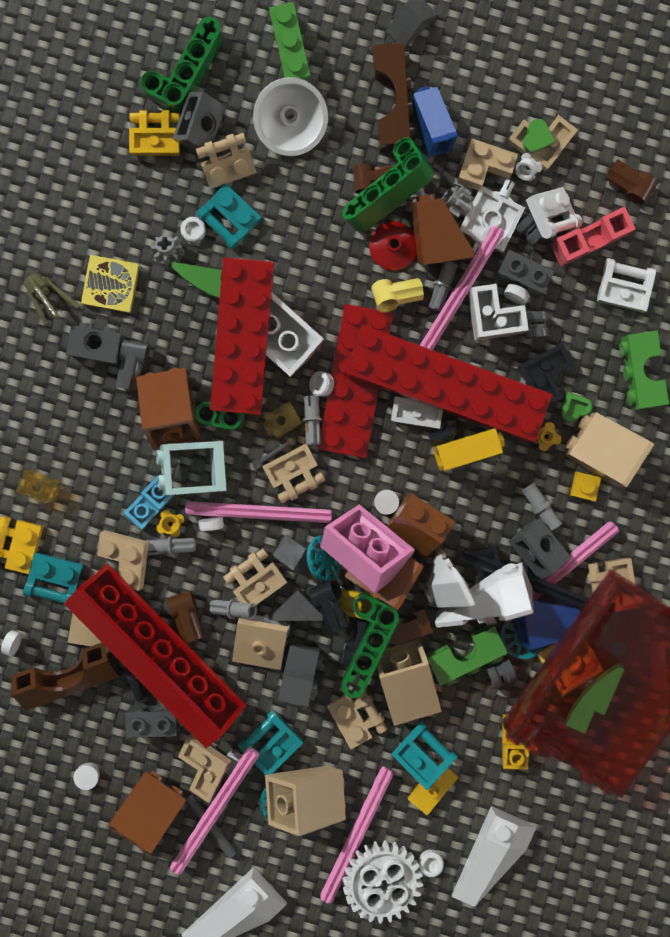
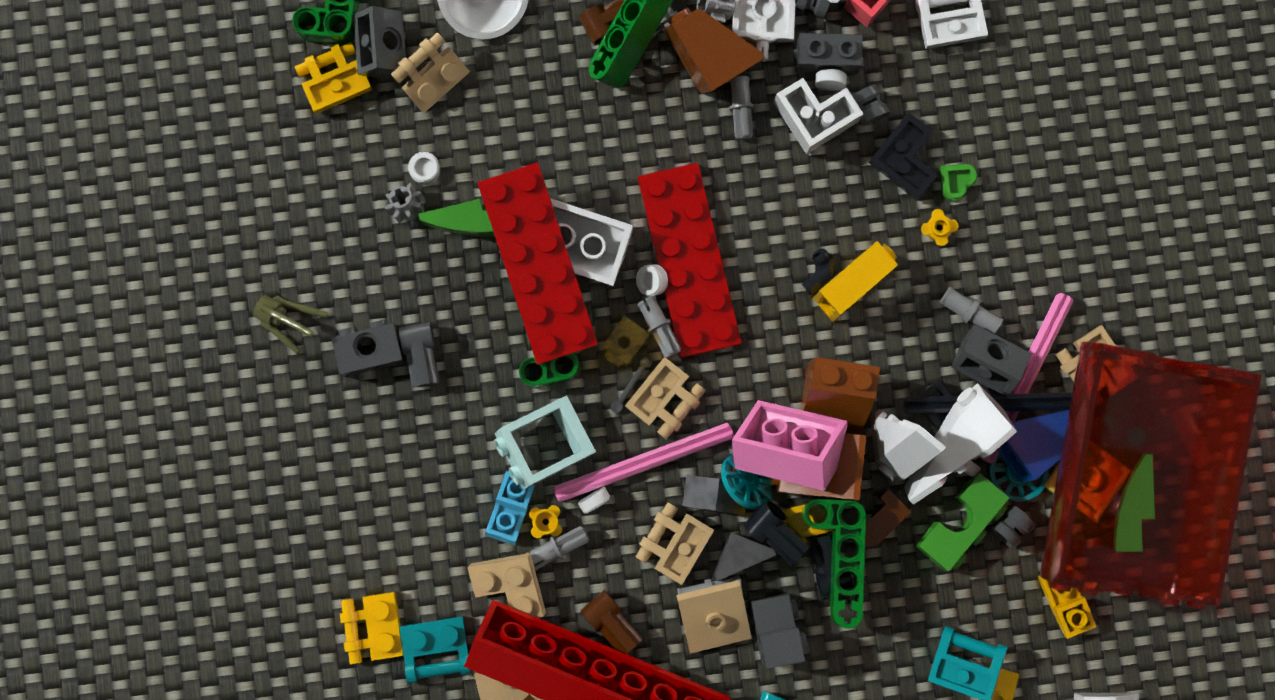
camera: 30 degrees left, 5 degrees down
clear yellow brick [16,469,59,503] -> none
tile [81,255,140,313] -> none
dark orange slope [136,368,202,451] -> none
teal plate [195,183,262,250] -> none
light grey axle [209,599,257,620] -> none
tan plate [327,689,387,749] -> none
red brick [344,325,553,443] -> none
red dish [369,221,417,271] -> none
light yellow piece [371,278,424,313] -> none
white tile [374,490,399,514] -> none
tan slope [377,638,442,726] -> none
white plate [391,396,443,429] -> none
bright pink axle [420,225,504,350] -> none
tan slope [564,412,654,487] -> none
yellow plate [570,472,601,501] -> none
bright green arch [619,330,669,410] -> none

